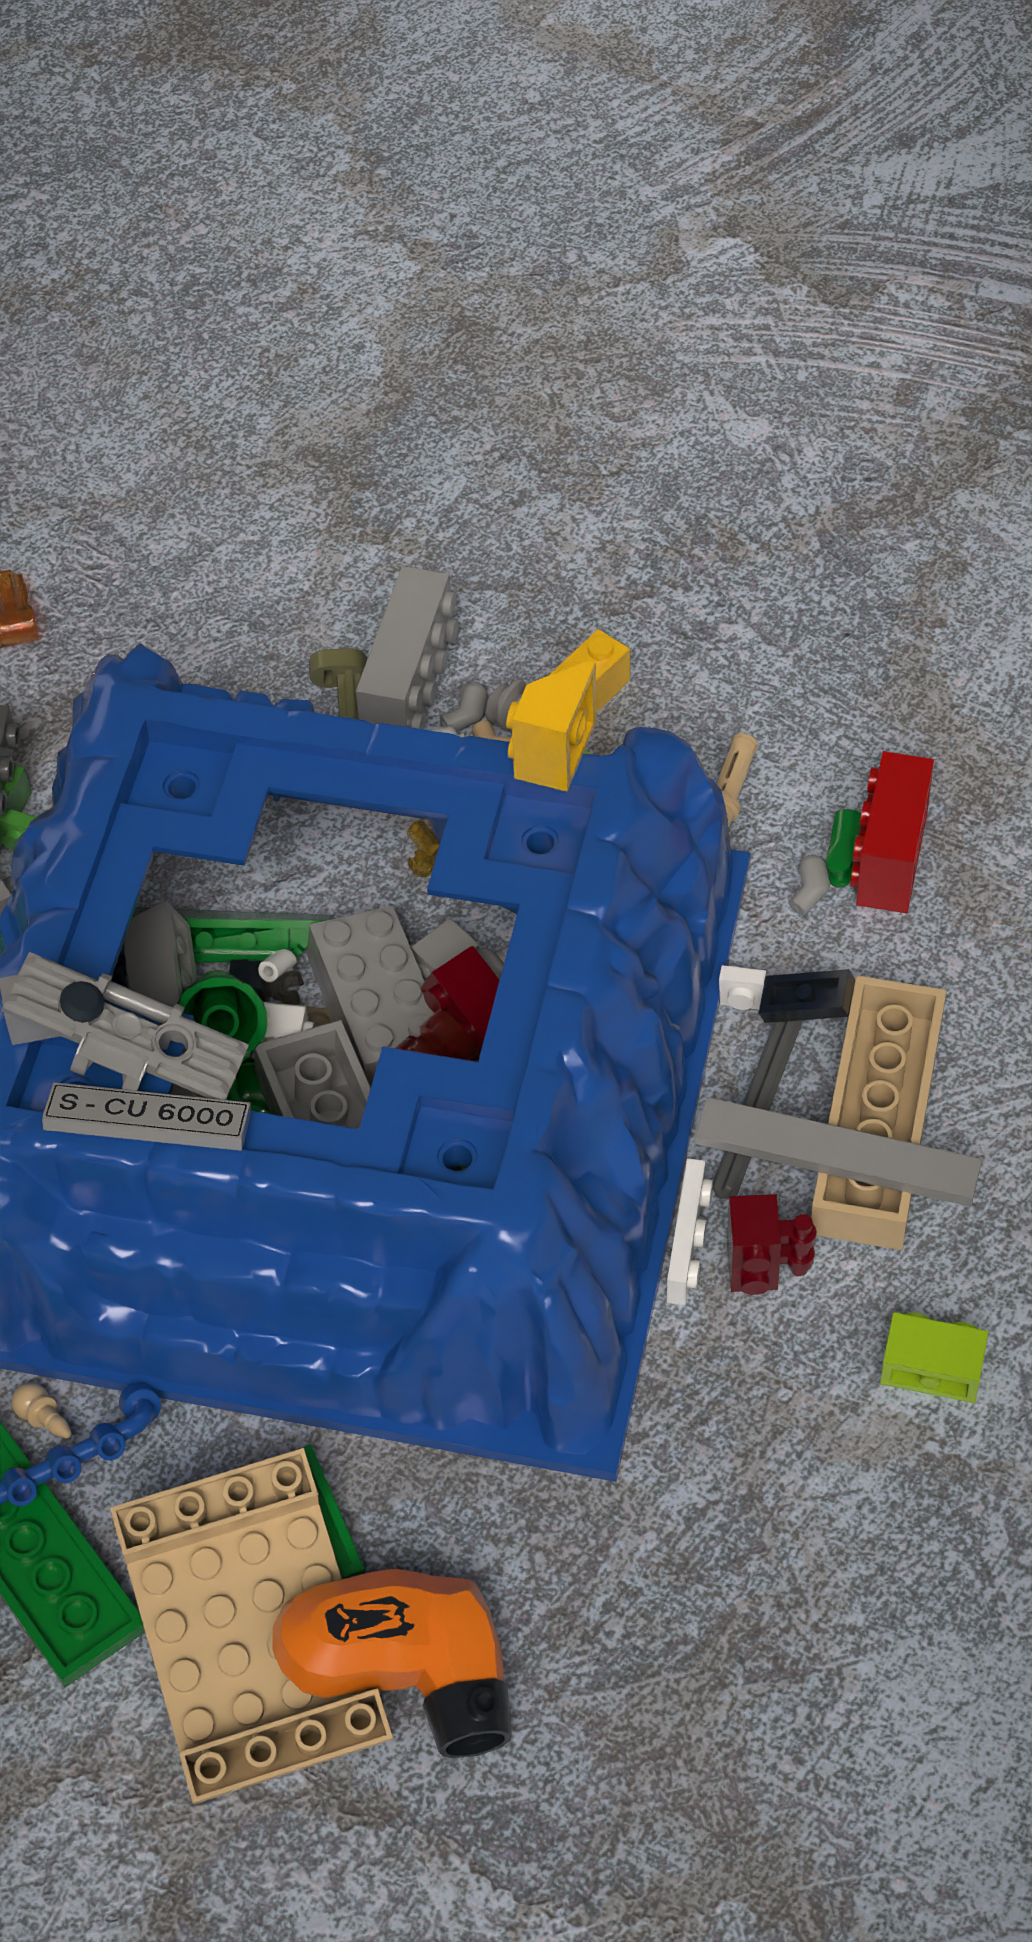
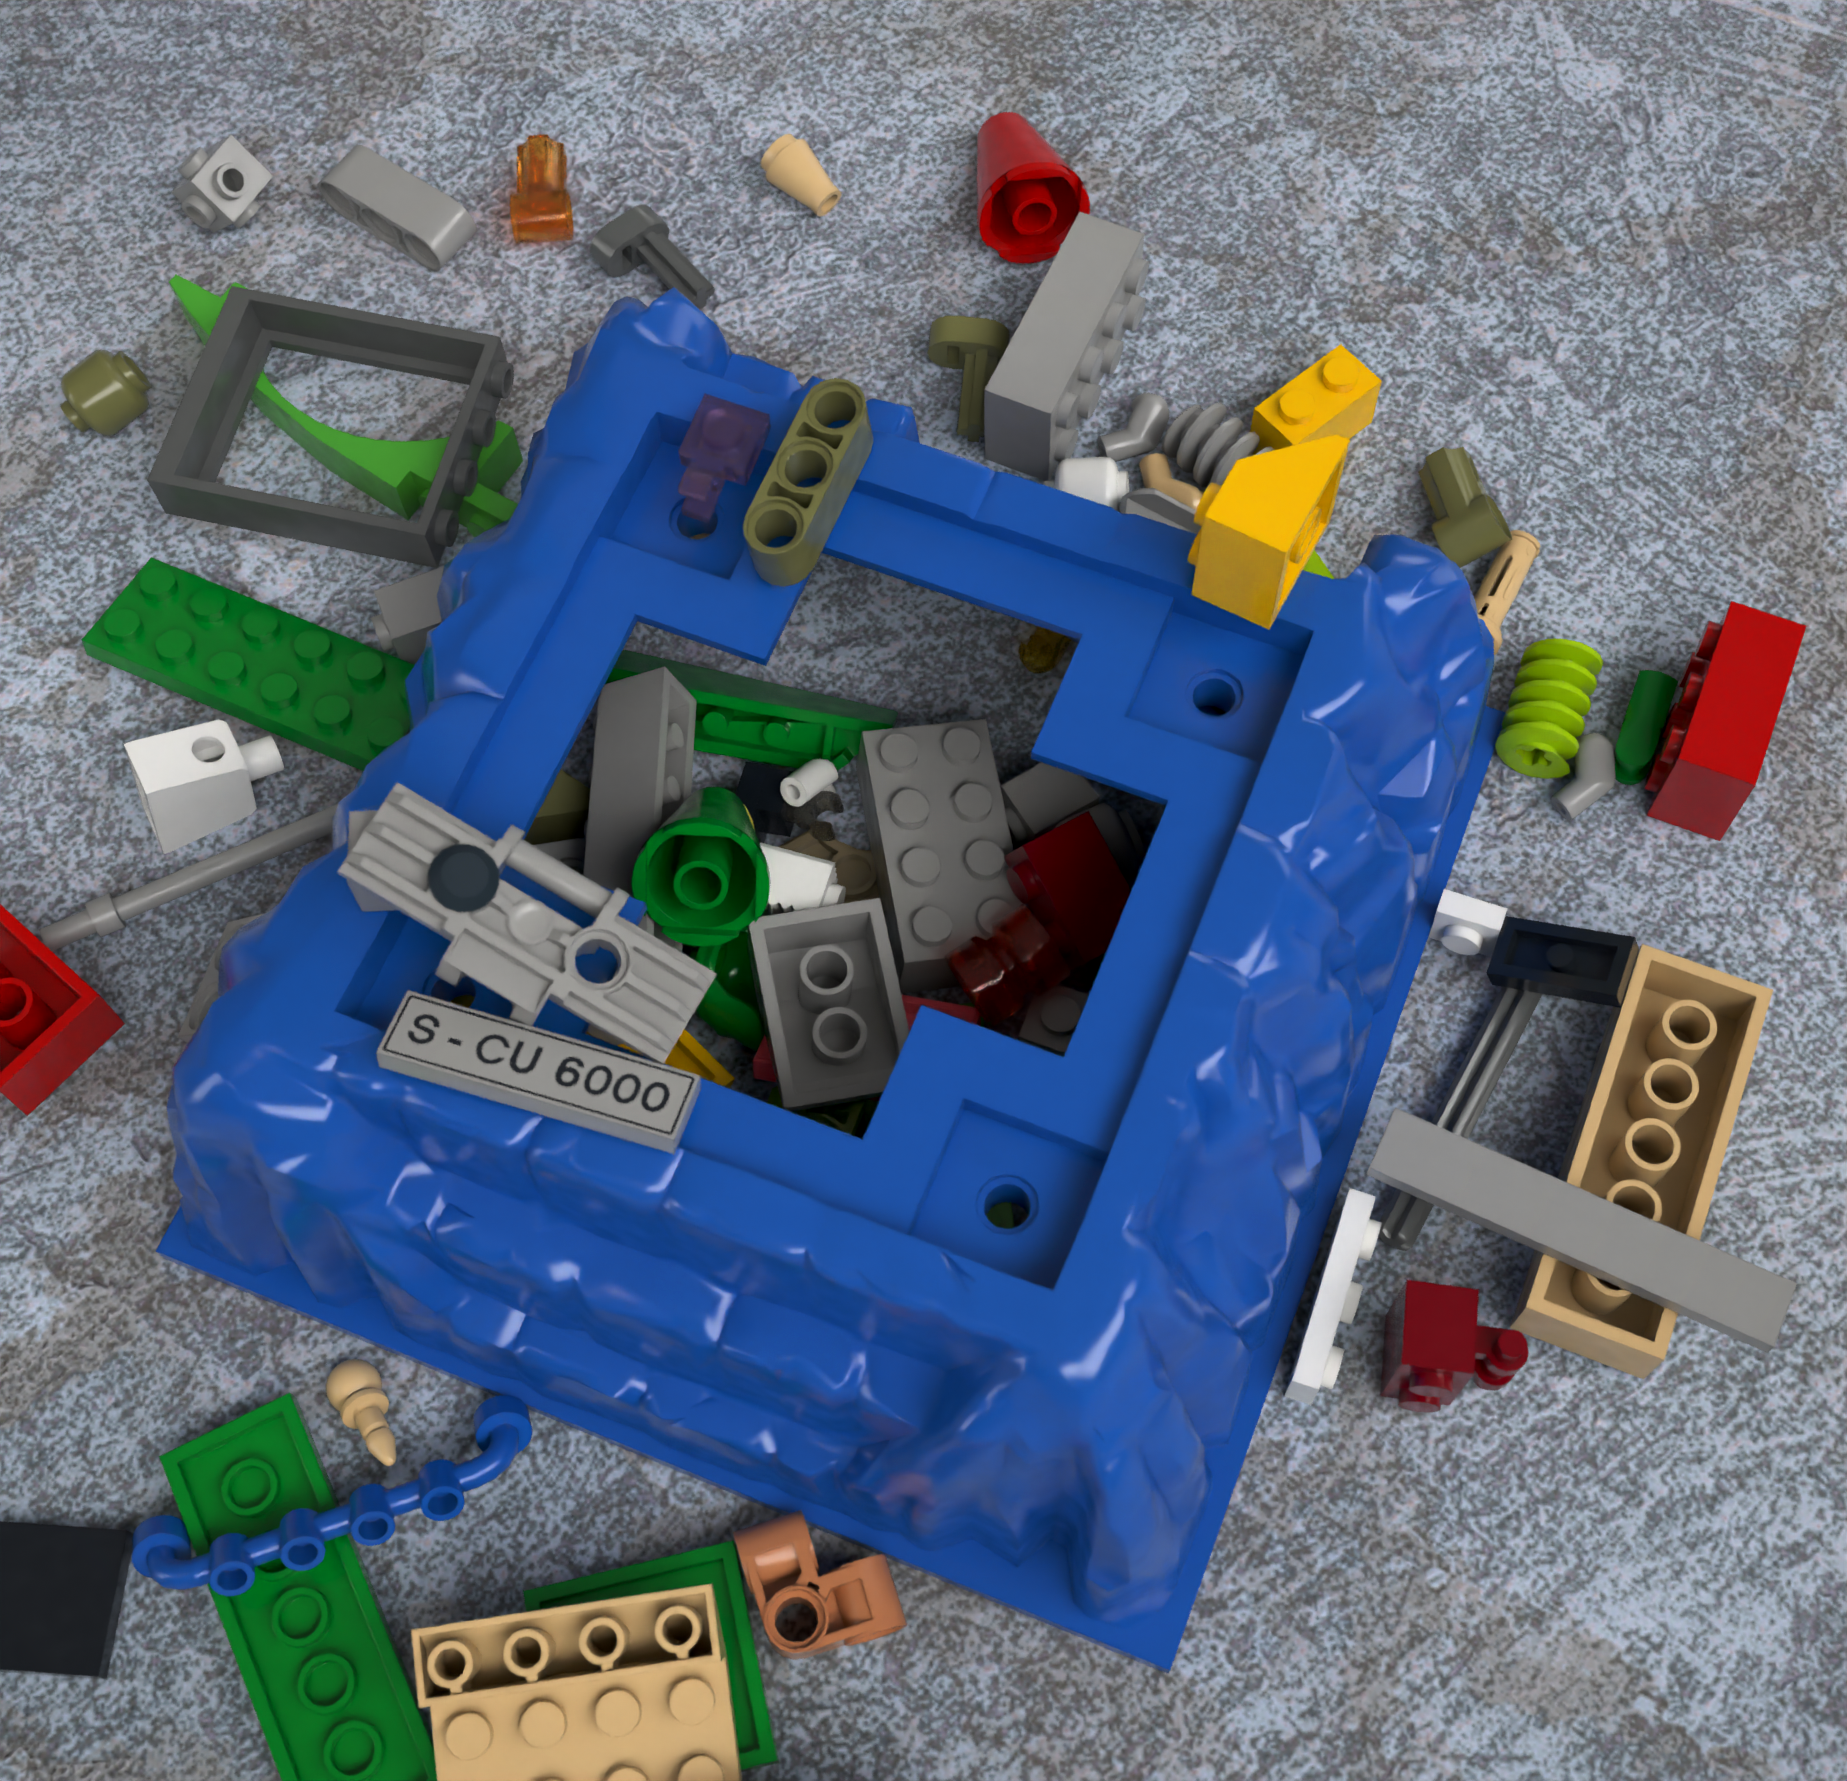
camera: 10 degrees right, 10 degrees up
lime brick [880,1312,989,1403] -> none
none -> dark grey piece [590,204,715,309]
none -> clear purple plate [678,394,771,523]
none -> nougat piece [733,1510,907,1660]
none -> olive beam [743,378,874,587]
none -> tan cone [761,134,841,217]
none -> red cone [977,112,1090,264]
none -> olive piece [1418,447,1512,568]
none -> lime piece [1495,639,1603,779]

